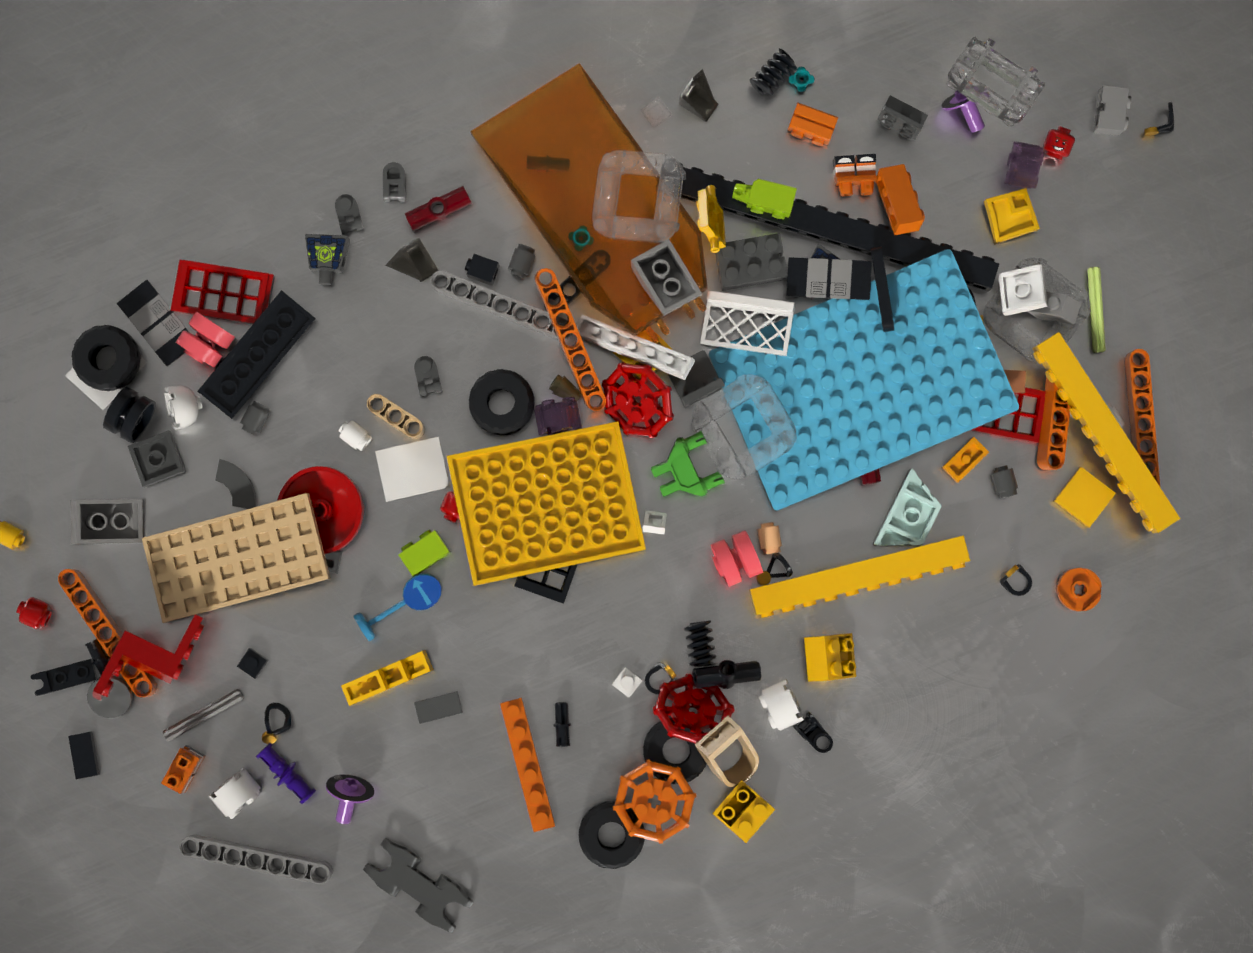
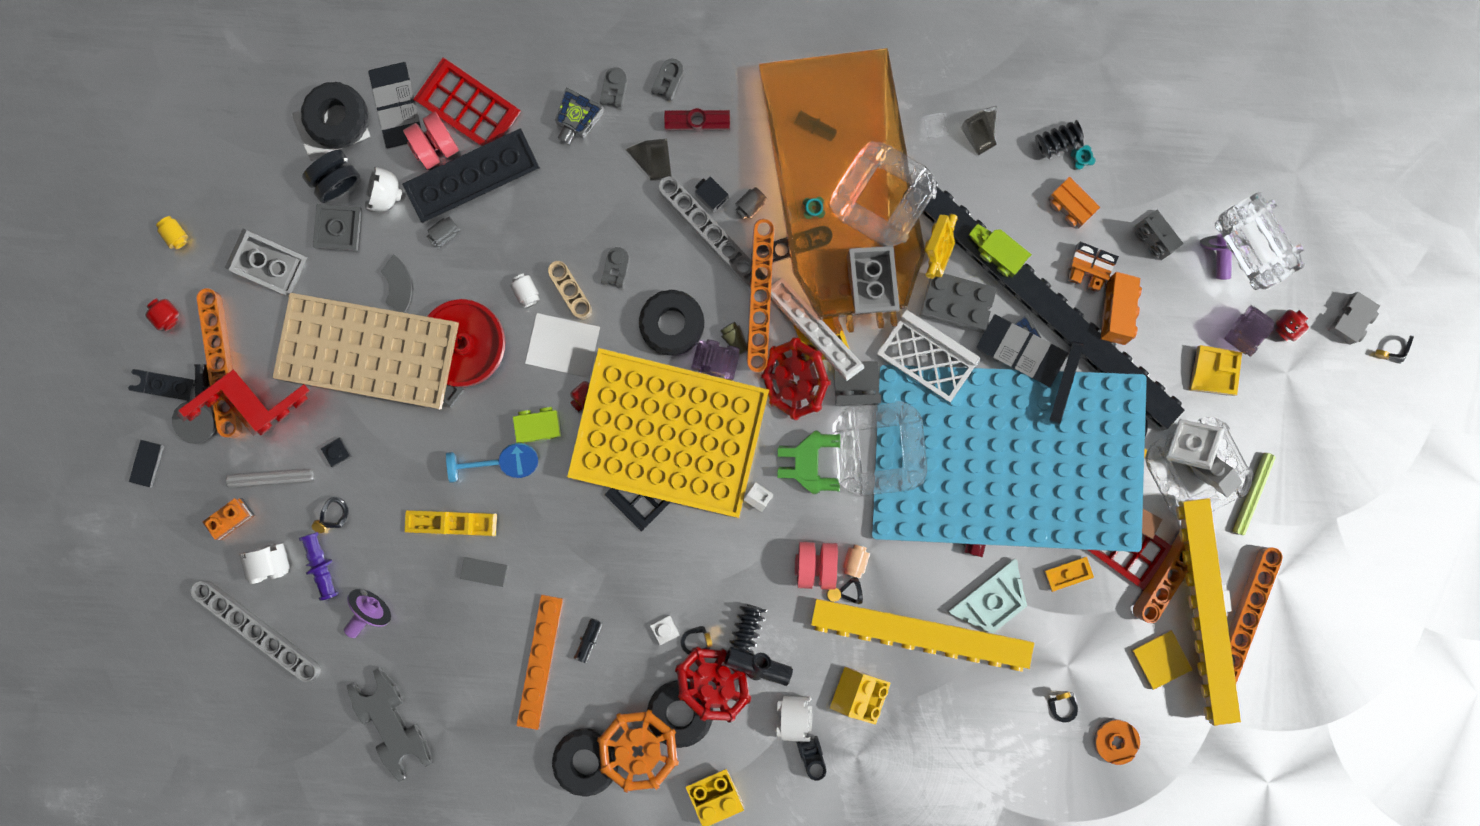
camera: 25 degrees right, 0 degrees up
tan window [695,716,759,787] -> none
dark grey brick [991,465,1018,499] -> none

